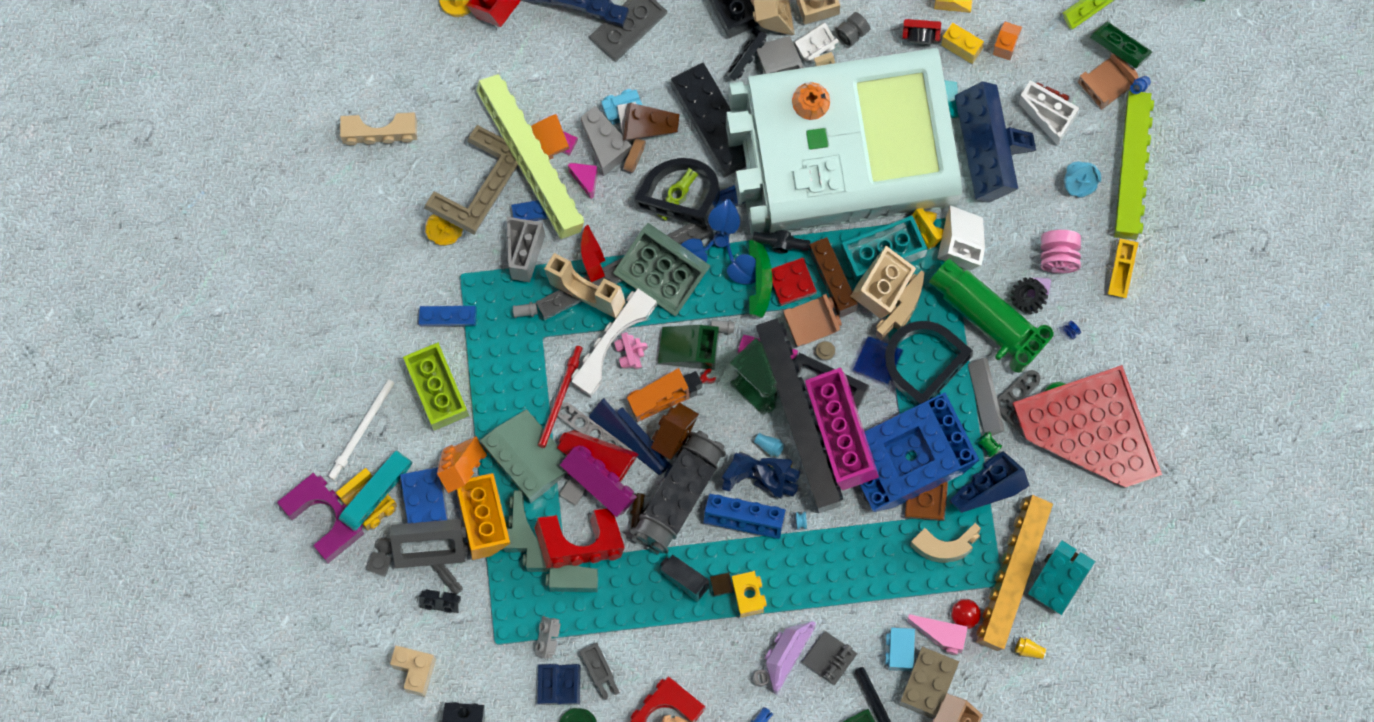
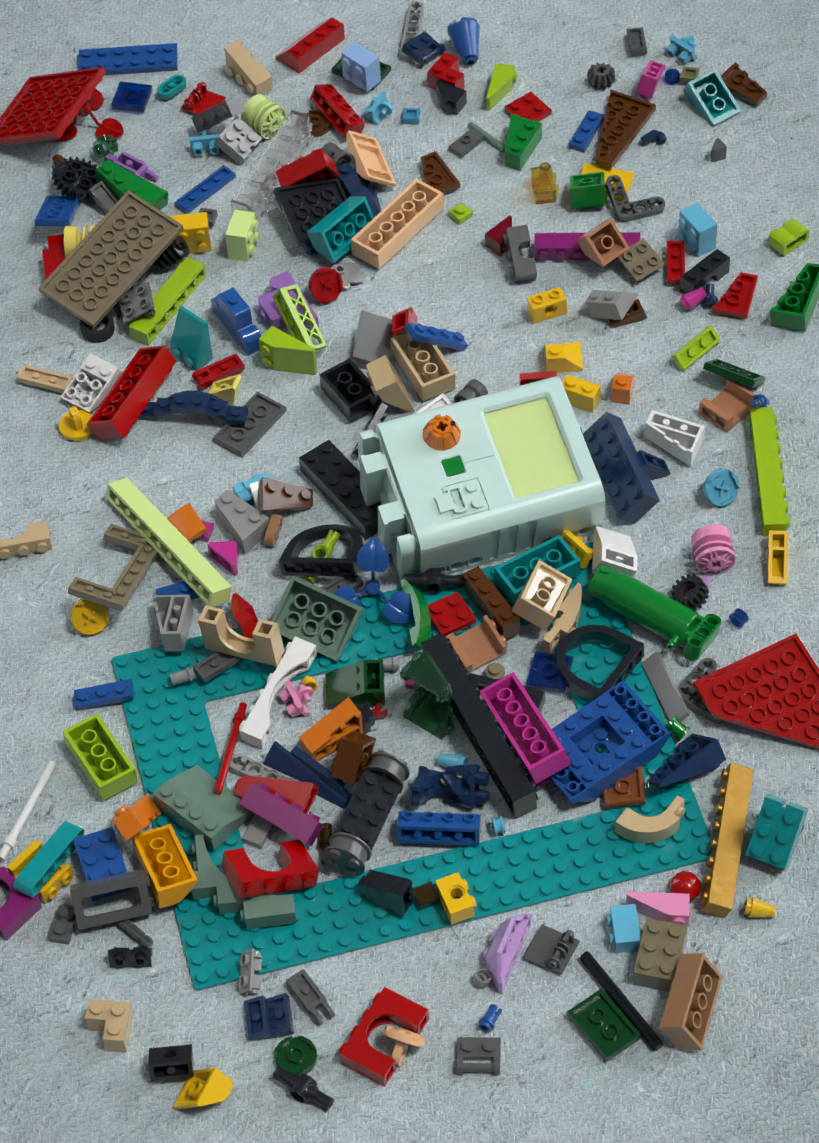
camera: 10 degrees left, 20 degrees down
none -> yellow hinge [301,676,317,692]

